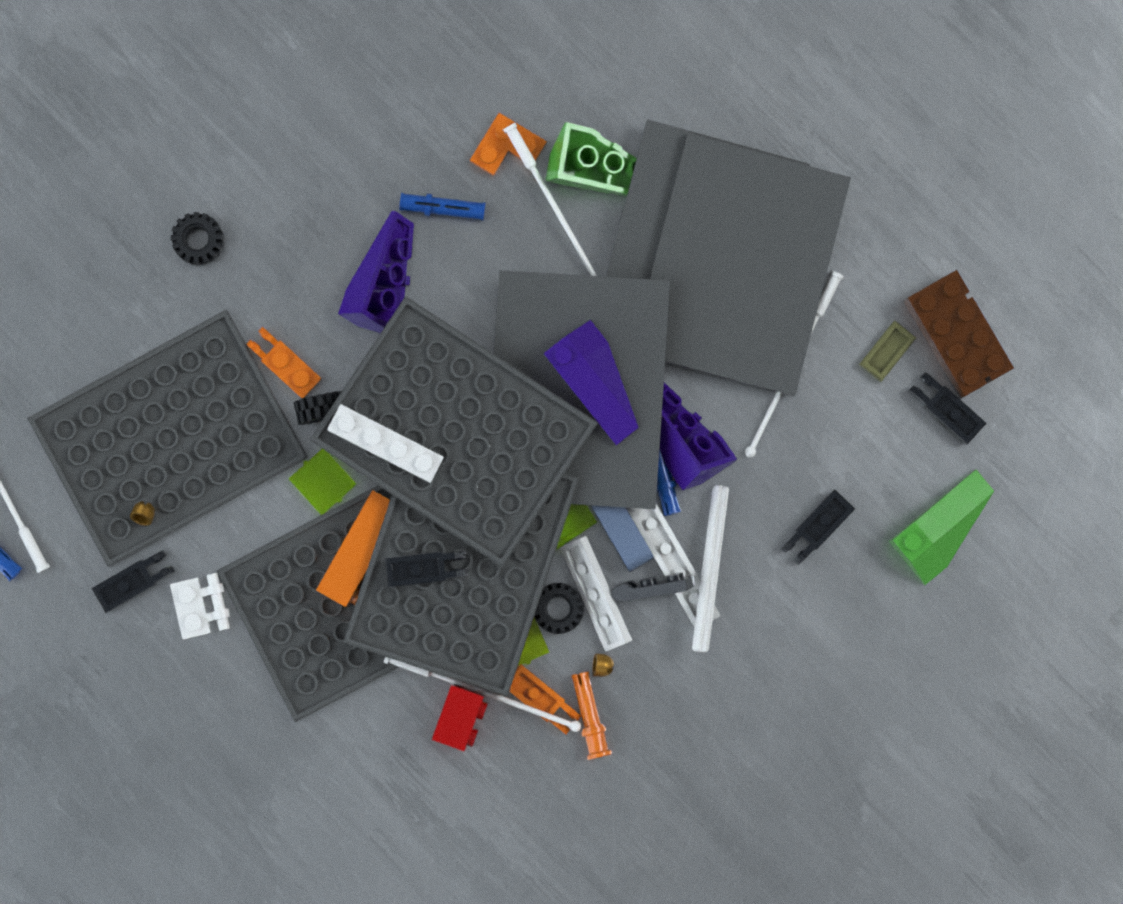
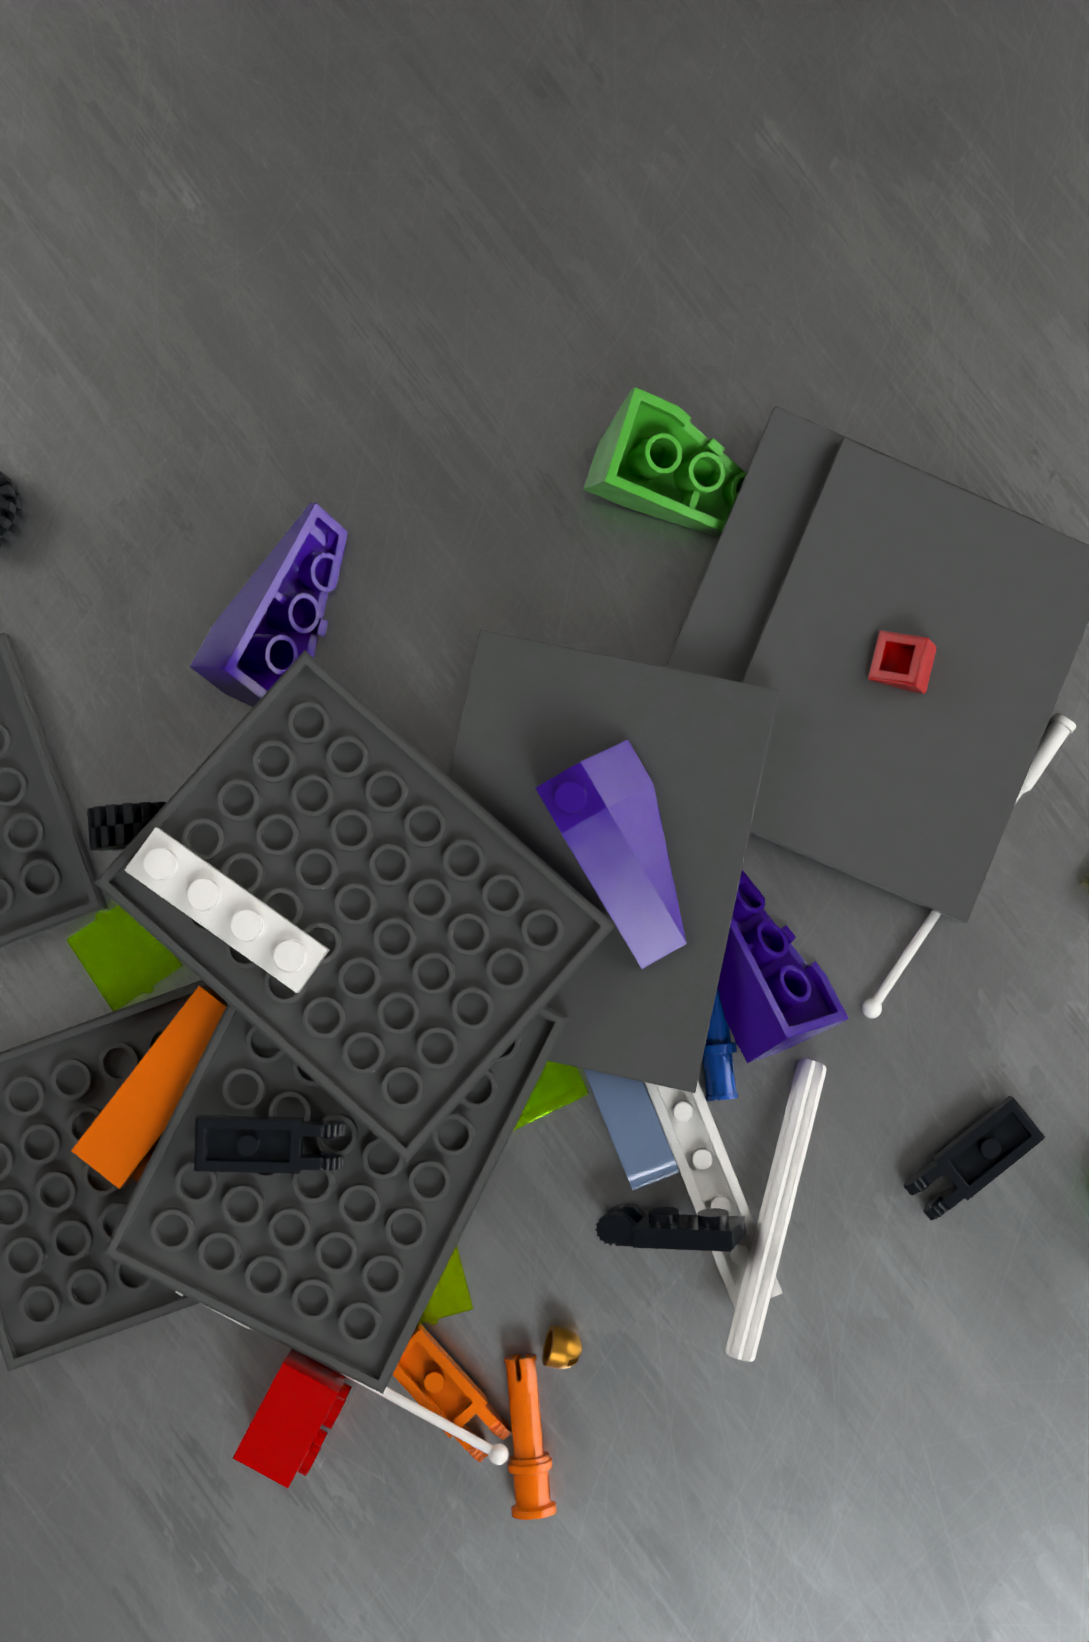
camera: 15 degrees right, 0 degrees up
orange hinge [246,327,322,398] -> none
blue pin [399,193,485,220] -> none
orange plate [470,113,547,176] -> none
white piece [503,123,597,276] -> none
black tyre [534,583,584,634] -> none
white plate [560,536,632,652] -> none
none -> red slope [868,630,936,694]

